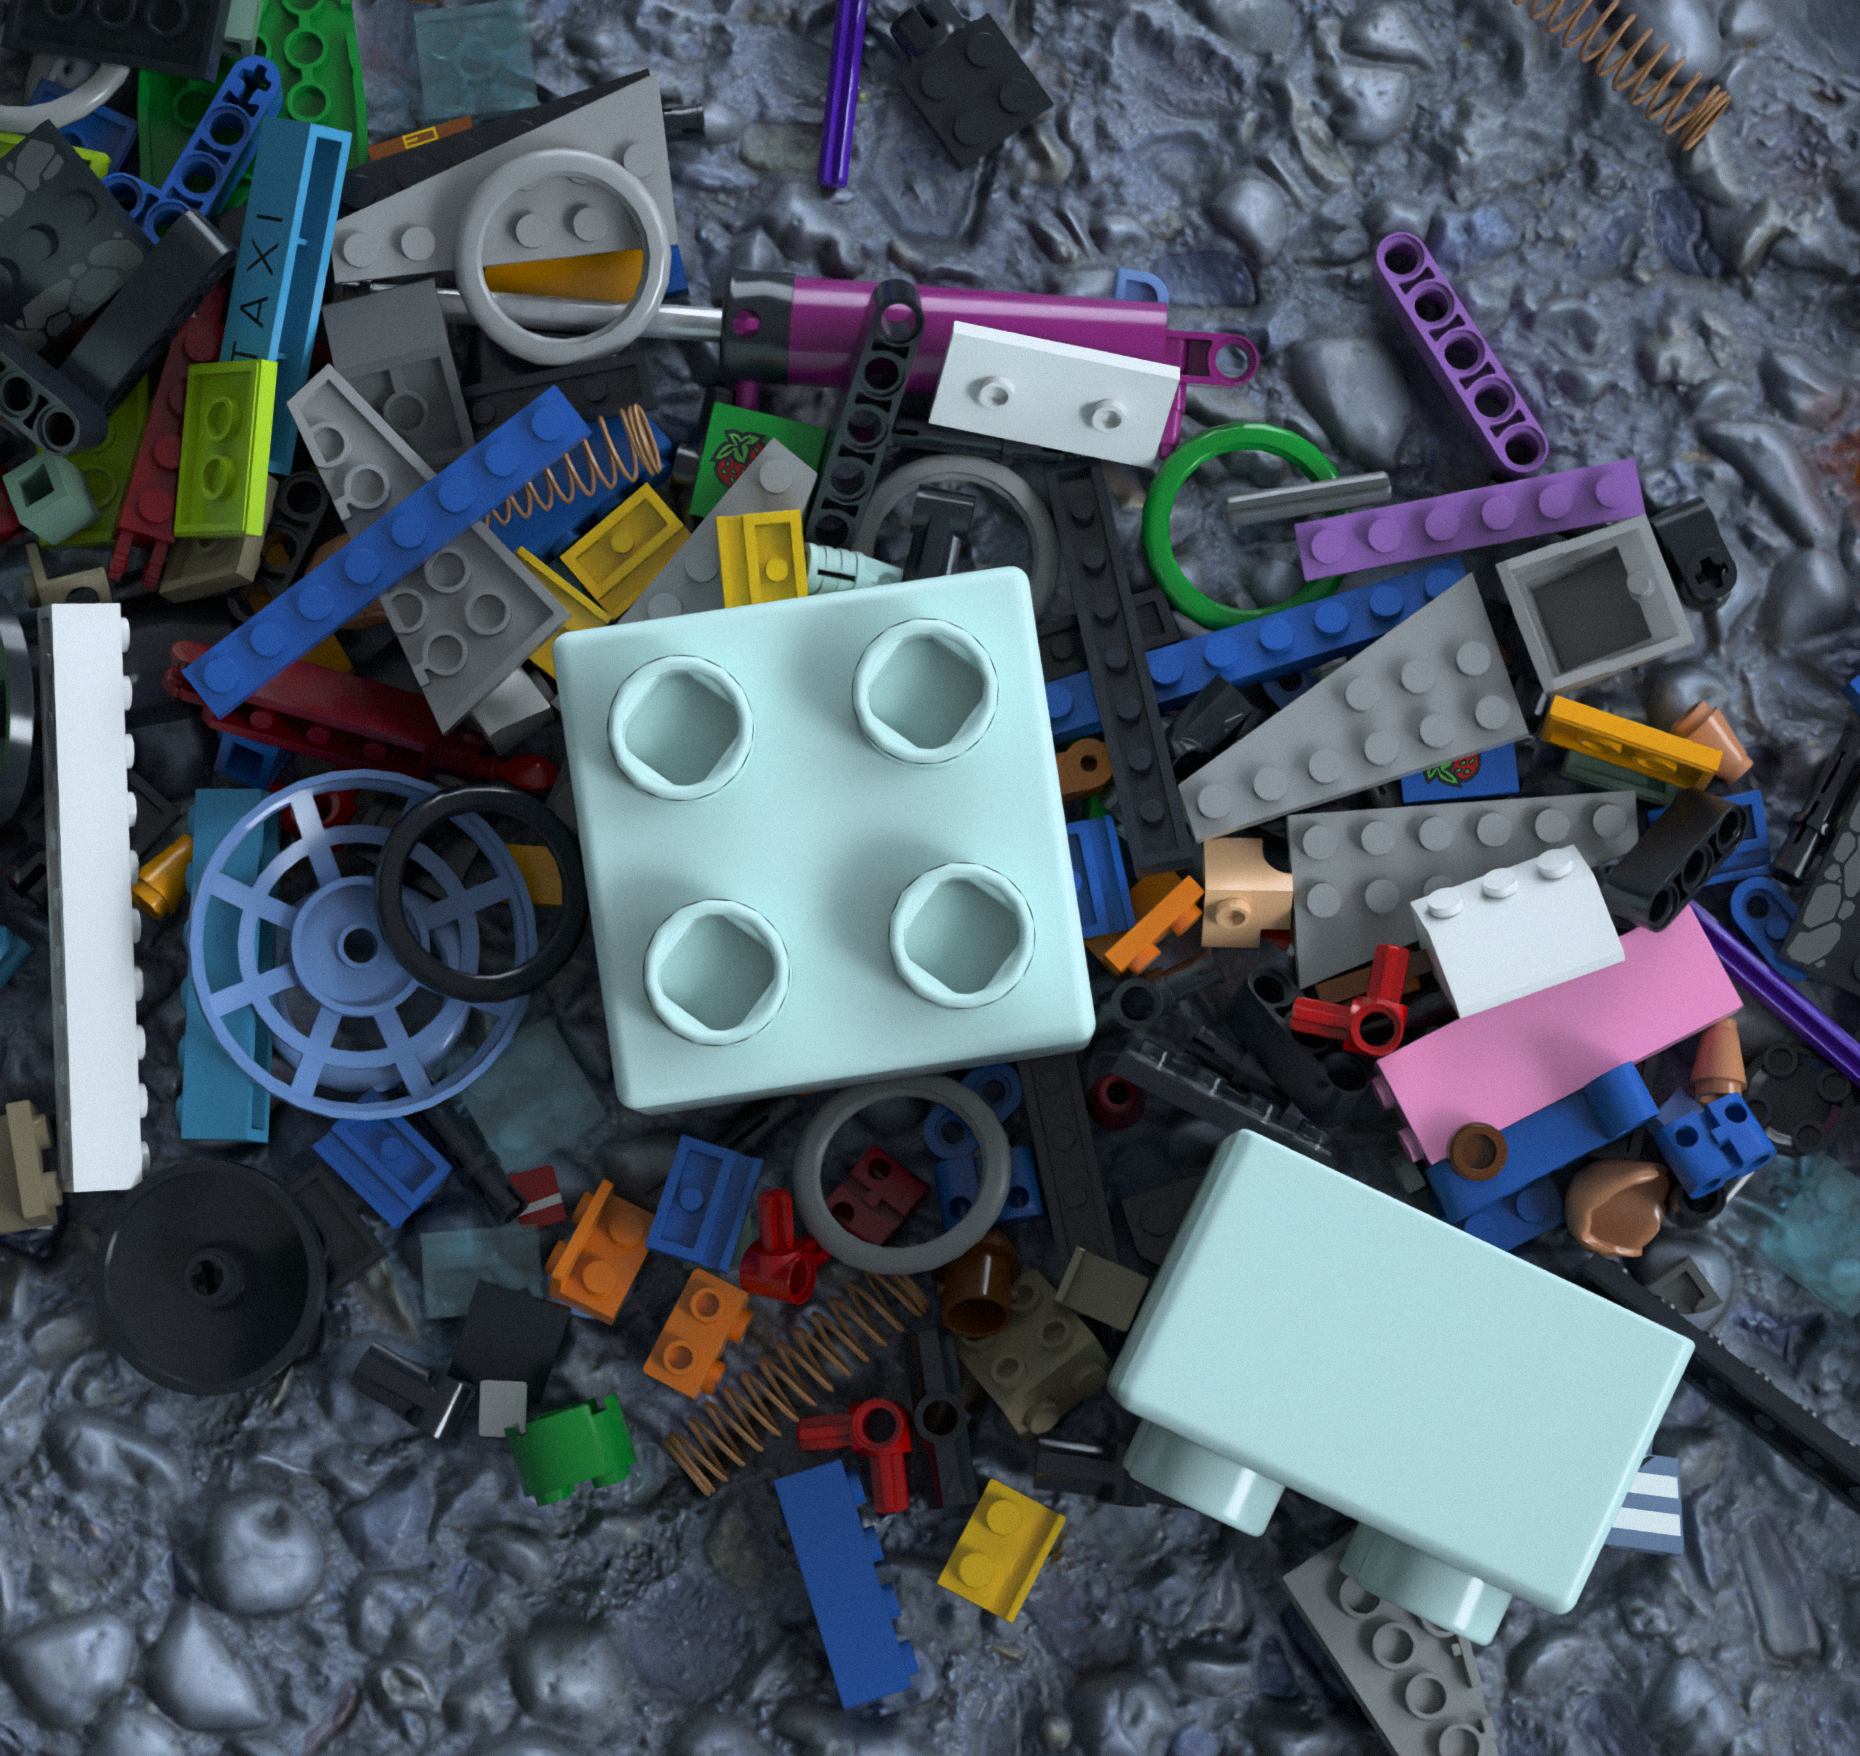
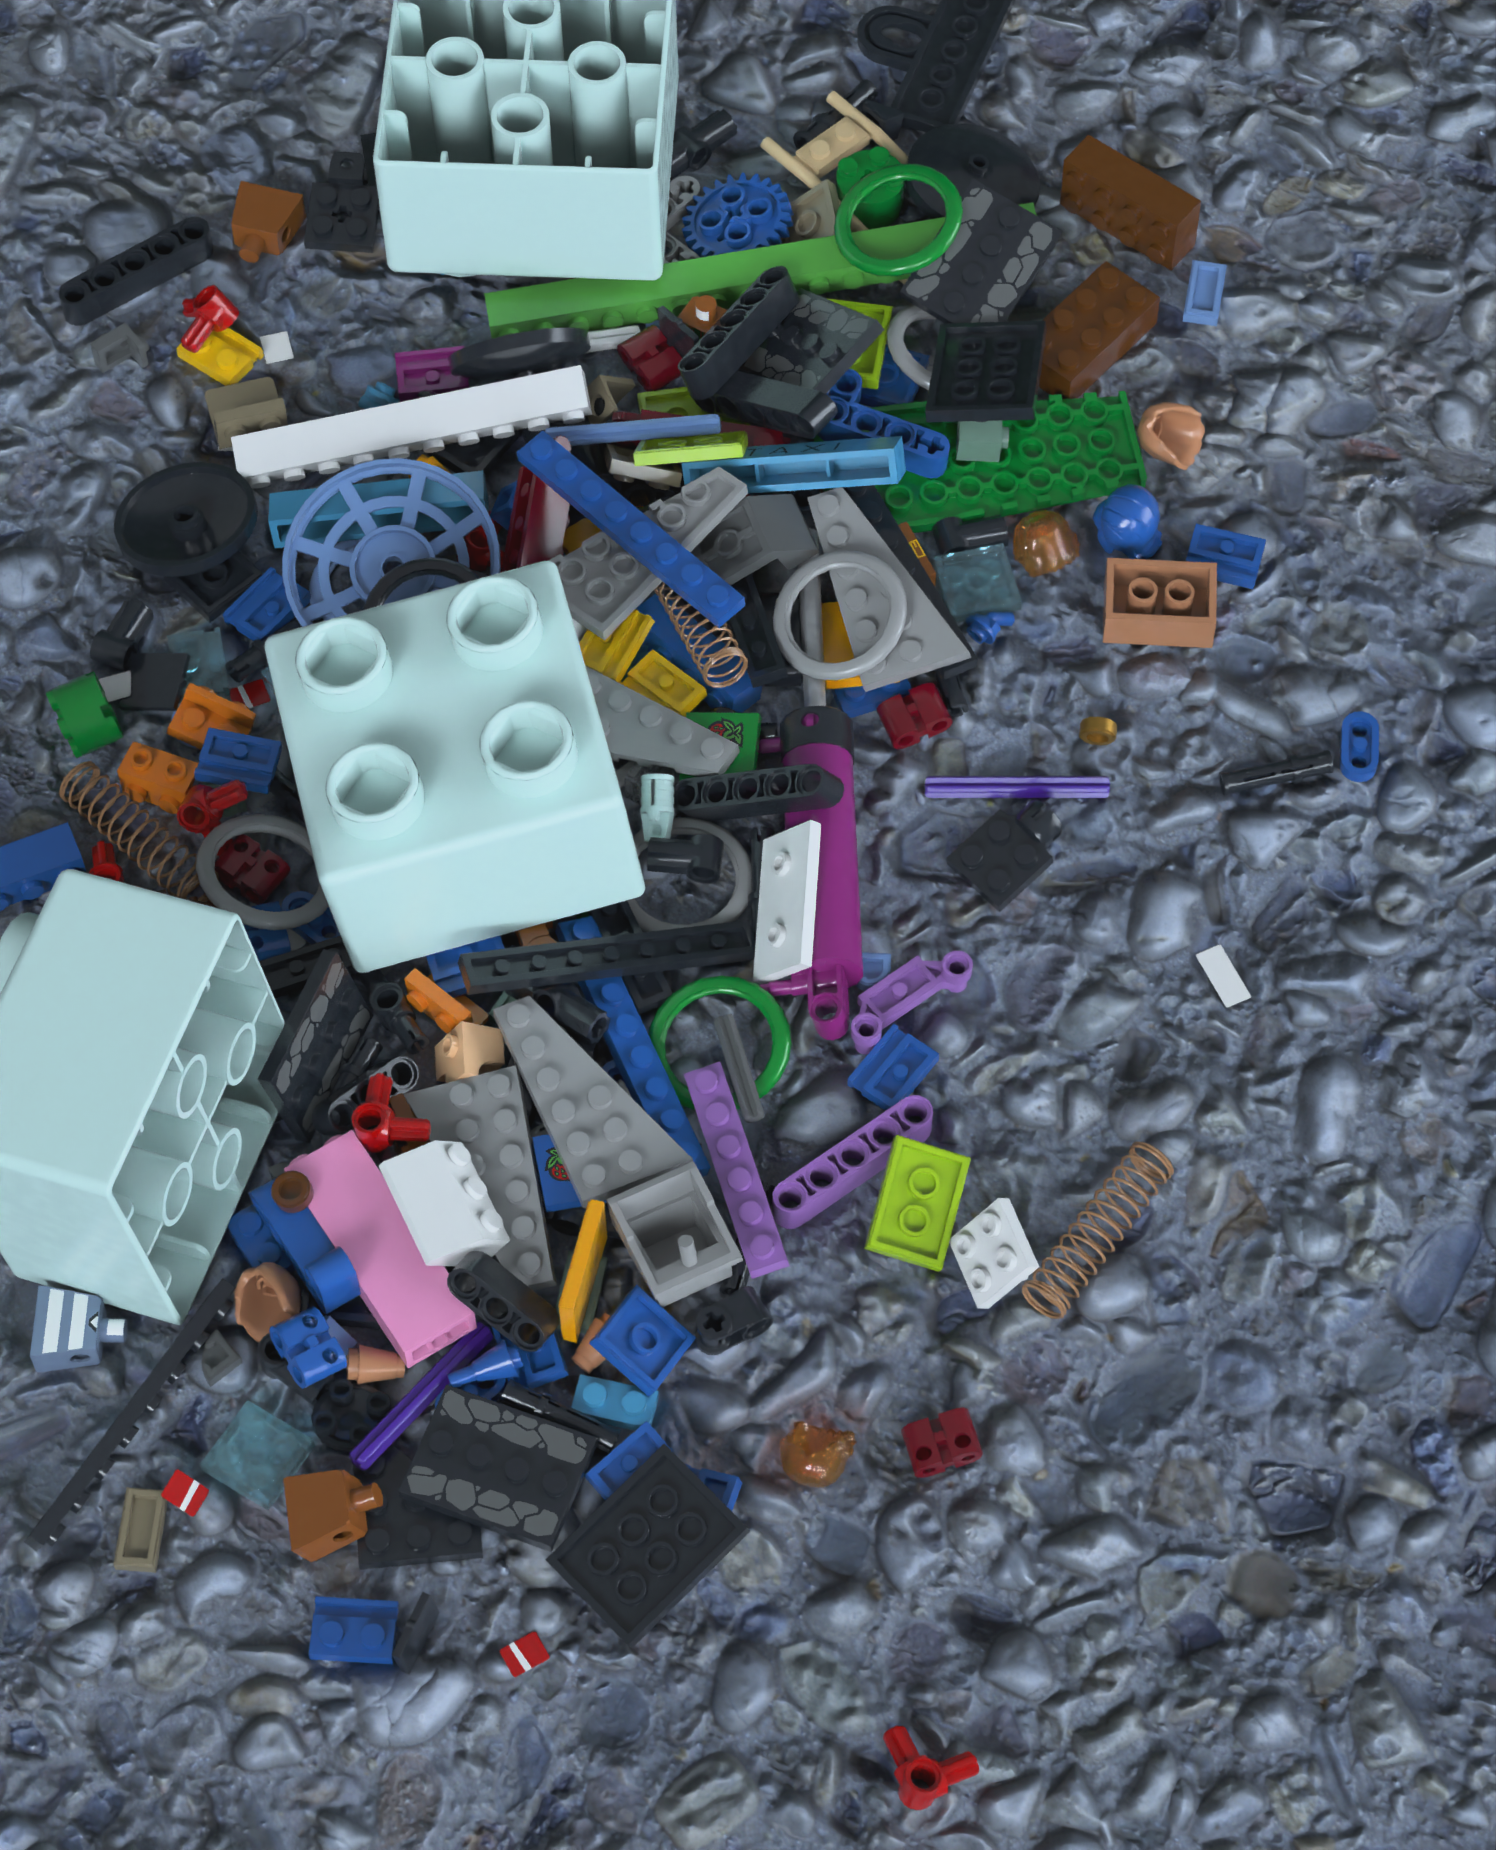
camera: 85 degrees right, 20 degrees down
sand green brick [2,451,102,546] -> none
yellow plate [715,509,809,609] -> none
none -> blue cone [447,1339,524,1388]
none -> medium blue axle [545,414,721,446]
none -> dark azure plate [571,1374,659,1431]
none -> blue tile [589,1285,696,1397]
none -> blue plate [847,1024,939,1111]
none -> medium lavender plate [851,951,973,1055]
none -> lime tile [864,1135,971,1272]
none -> dark red piece [876,683,953,749]
none -> black piece [932,515,1009,565]
none -> white plate [949,1198,1039,1309]
none -> blue plate [966,612,1015,644]

